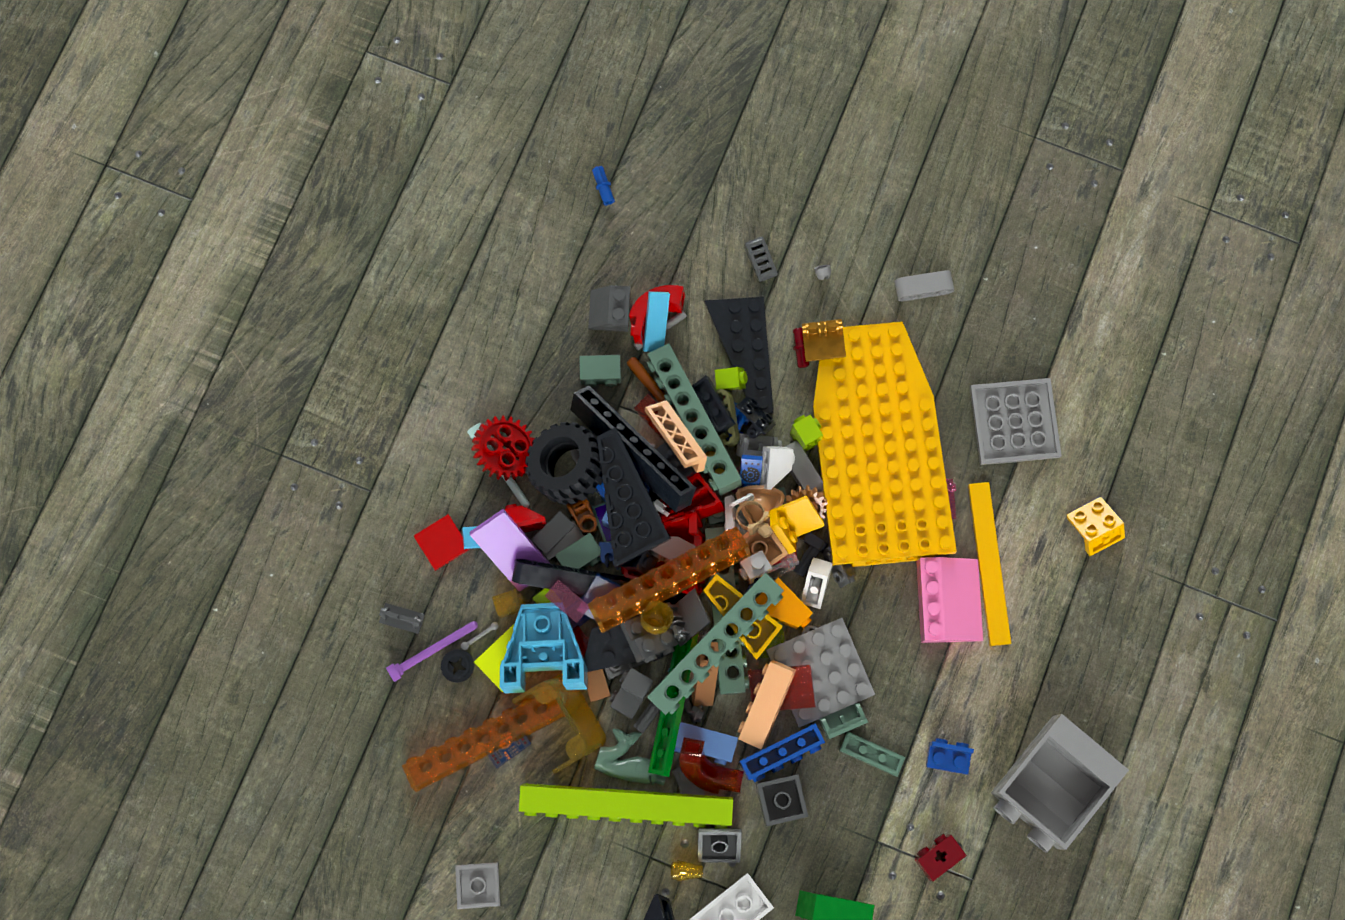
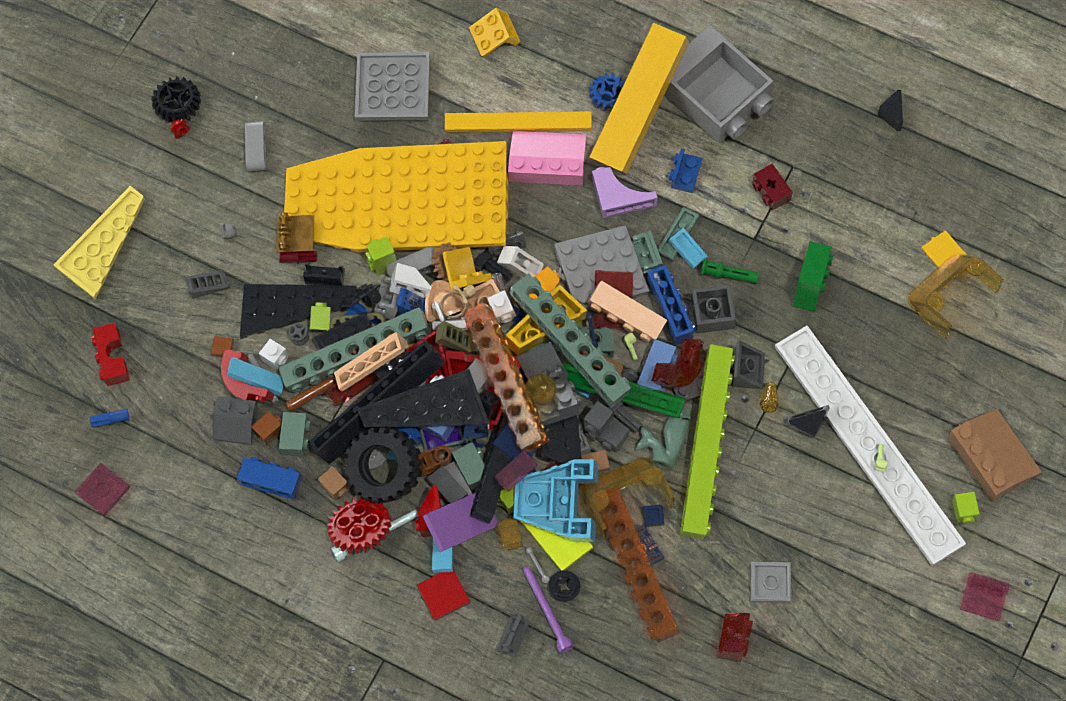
camera: 75 degrees left, 10 degrees down
none -> light yellow wing [54,186,145,300]
none -> clear pink tile [75,463,130,517]
none -> red arch [91,323,130,386]
none -> black gear [151,76,201,123]
none -> red plate [170,119,190,139]
none -> dark orange tile [211,336,234,357]
none -> blue brick [237,457,302,500]
none -> dark orange brick [251,411,282,446]
none -> white brick [259,339,289,371]
none -> dark grey wheel [288,323,309,346]
none -> black hinge [303,263,345,285]
none -> medium nougat brick [318,466,350,501]
none -> olive slope [435,321,473,354]
none -> dark blue hinge [585,312,599,348]
none -> blue gear [589,73,626,111]
none -> yellow tile [590,23,689,174]
none -> lavender arch [592,167,657,218]
none -> yellowish green hand [623,333,638,361]
none -> dark blue tile [642,504,664,527]
none -> medium azure tile [668,228,708,269]
none -> green pin [701,258,760,284]
none -> clear red slope [717,613,753,663]

